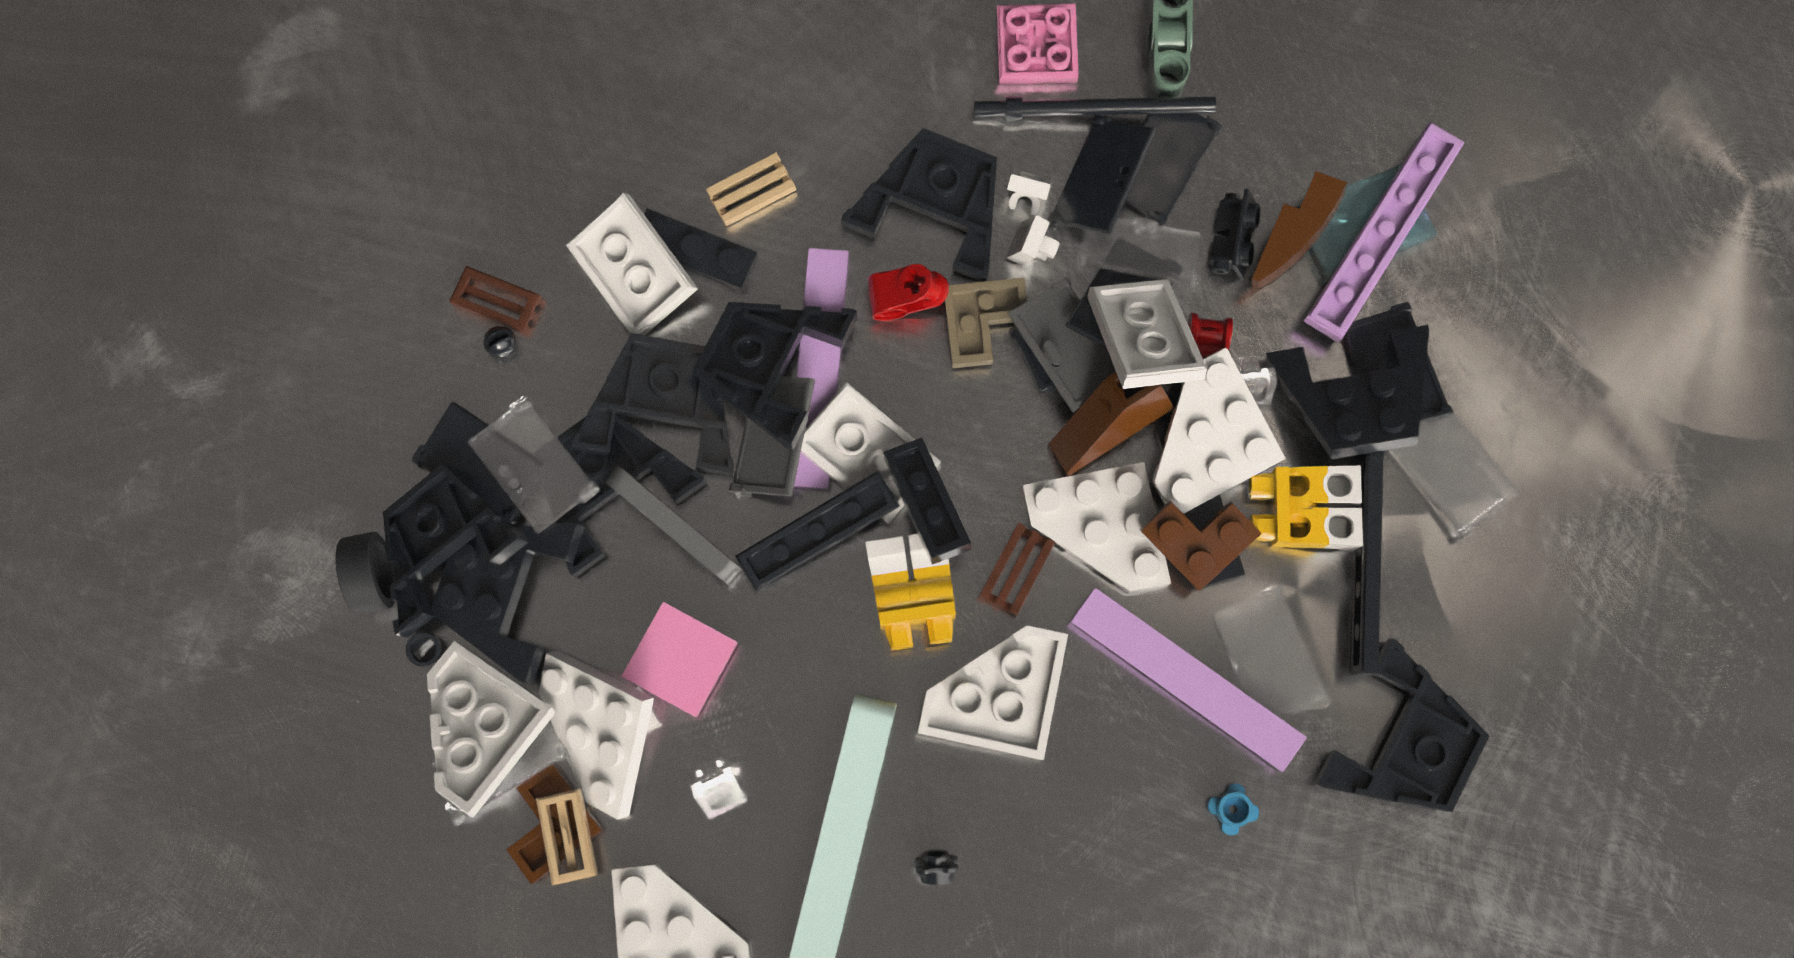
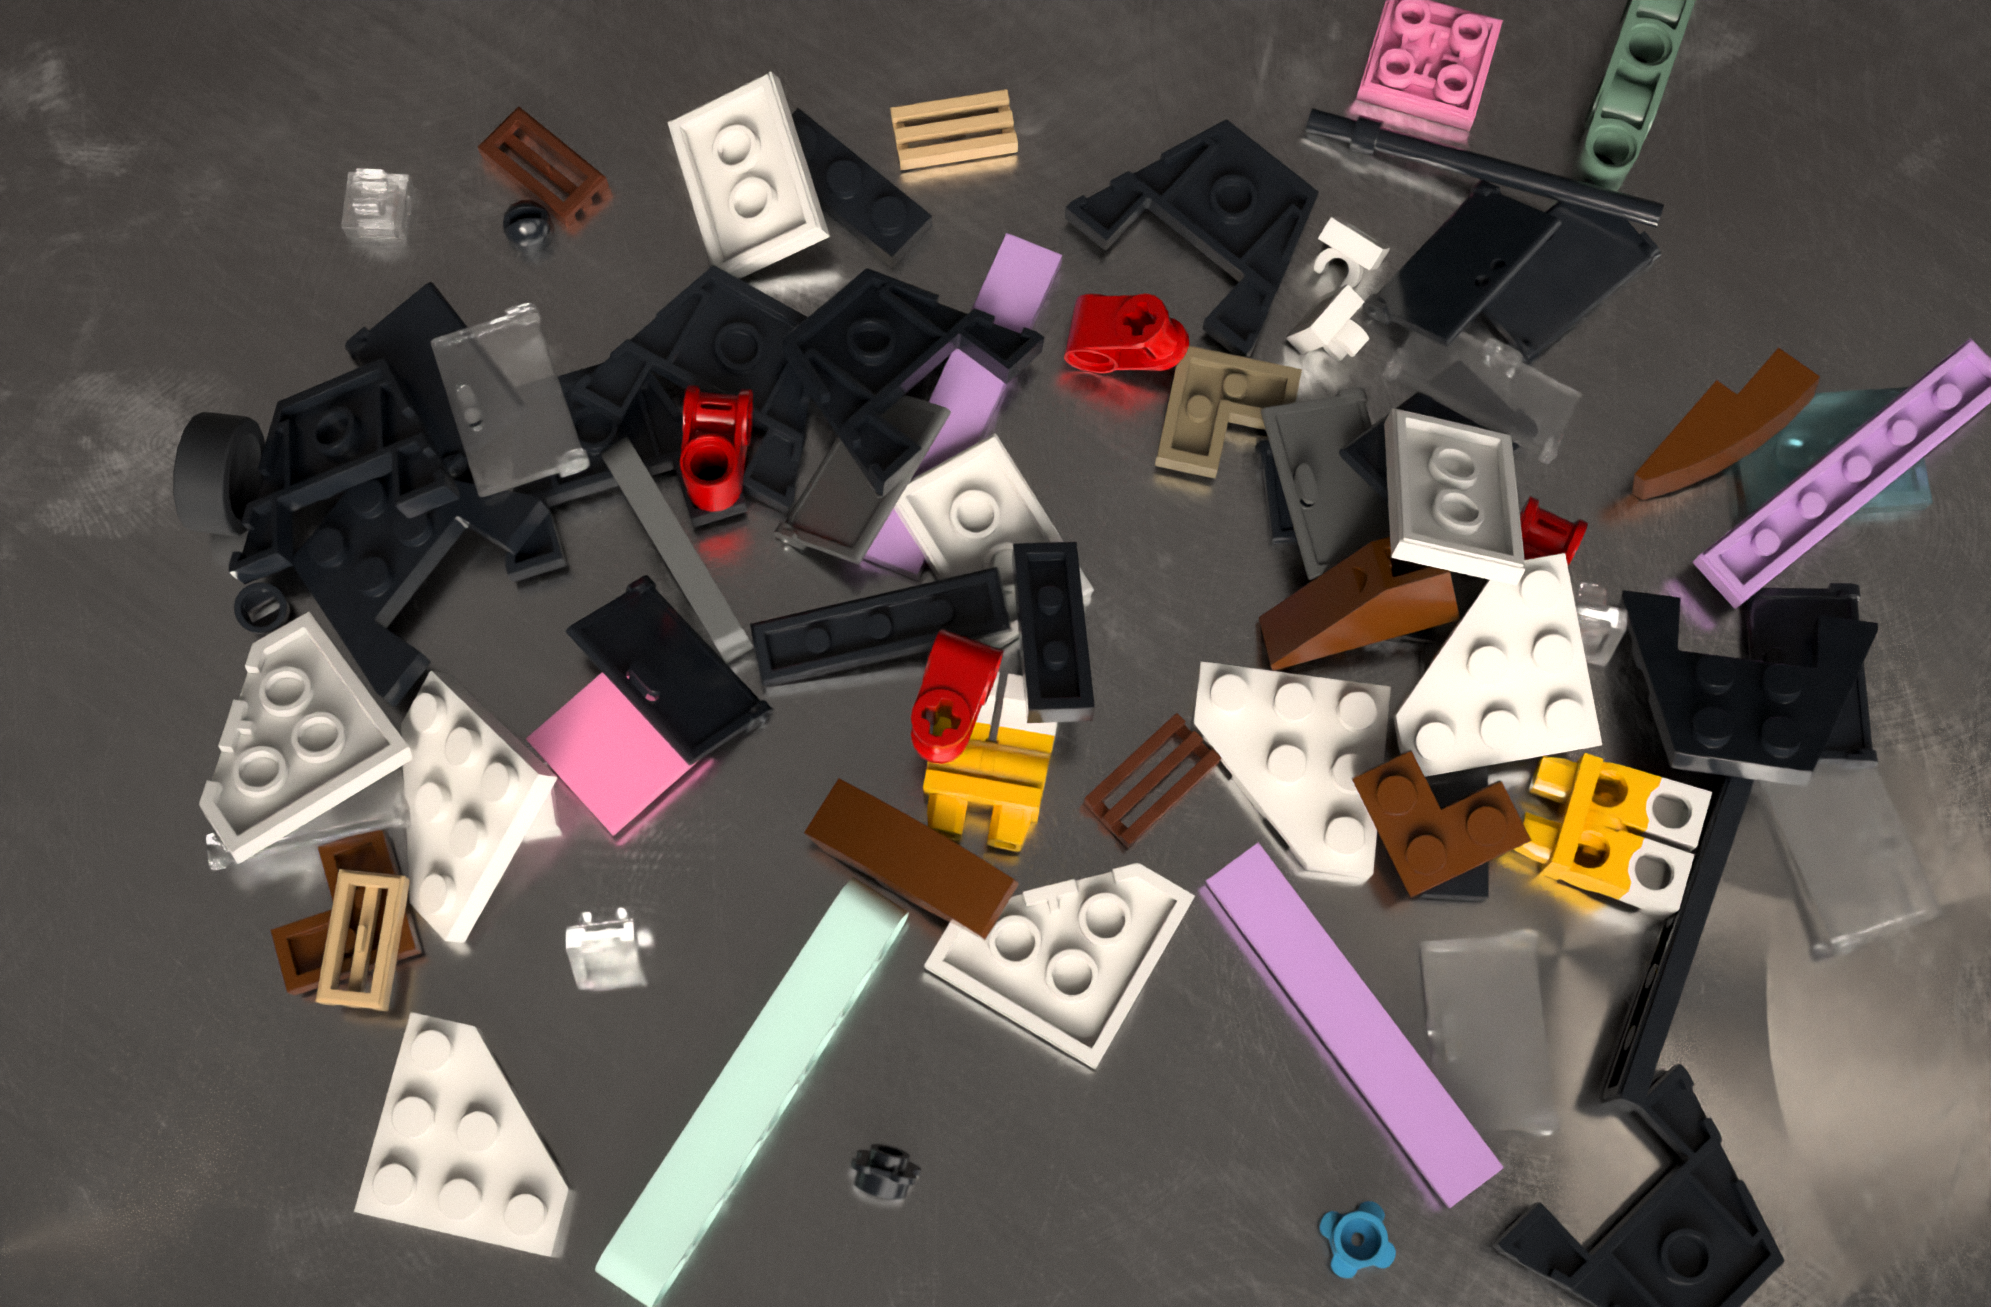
camera: 15 degrees right, 5 degrees down
black hinge [1209,189,1261,280] -> none
none -> clear tile [341,168,414,240]
none -> black door [565,575,774,766]
none -> red piece [680,385,753,512]
none -> reddish brown slope [804,778,1019,940]
none -> red piece [911,629,1004,764]

